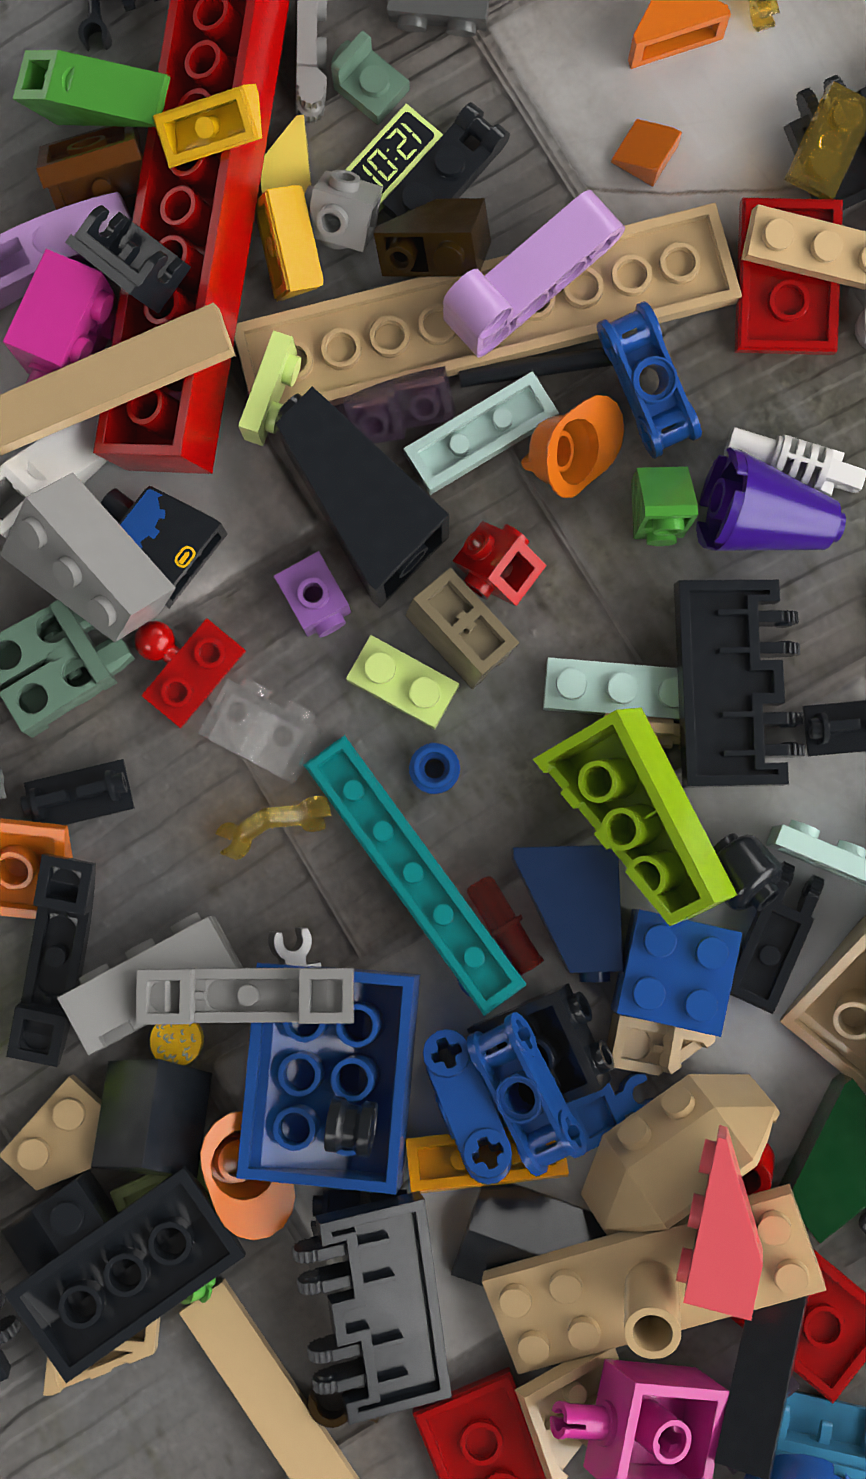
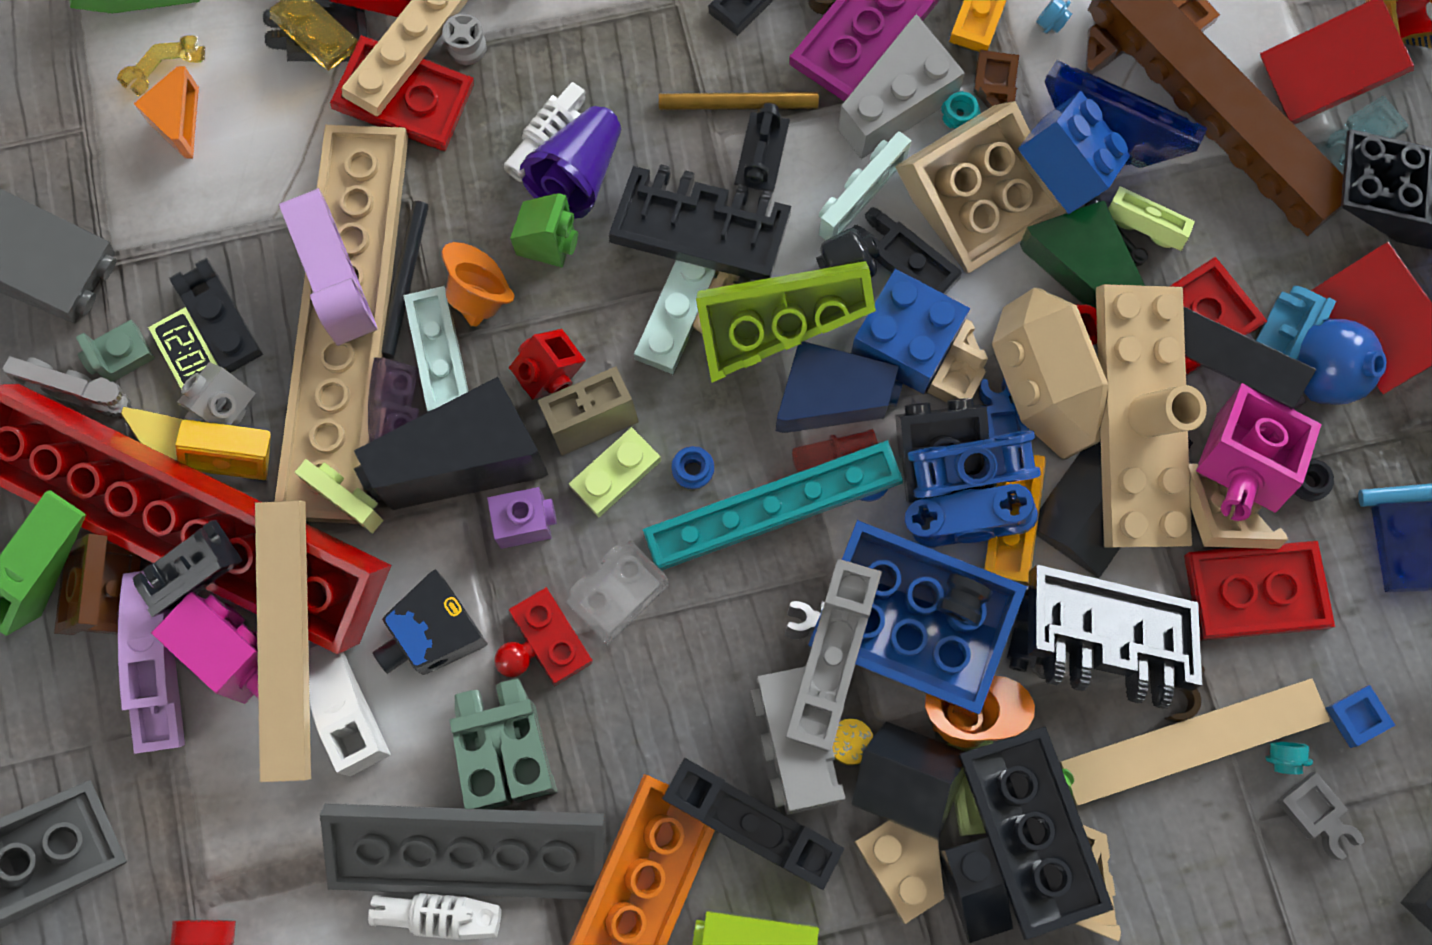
camera: 75 degrees left, 10 degrees down
light grey wedge [0,473,176,642] -> none
black hinge [20,759,135,825] -> none
yellow slope [153,84,262,168] -> none
clear yellow arm [215,796,332,860] -> none
dark brown slope [373,198,491,277] -> none
blue piece [597,301,702,459] -> none
orange slope [611,119,682,187] -> none
coral slope [676,1125,763,1321] -> none

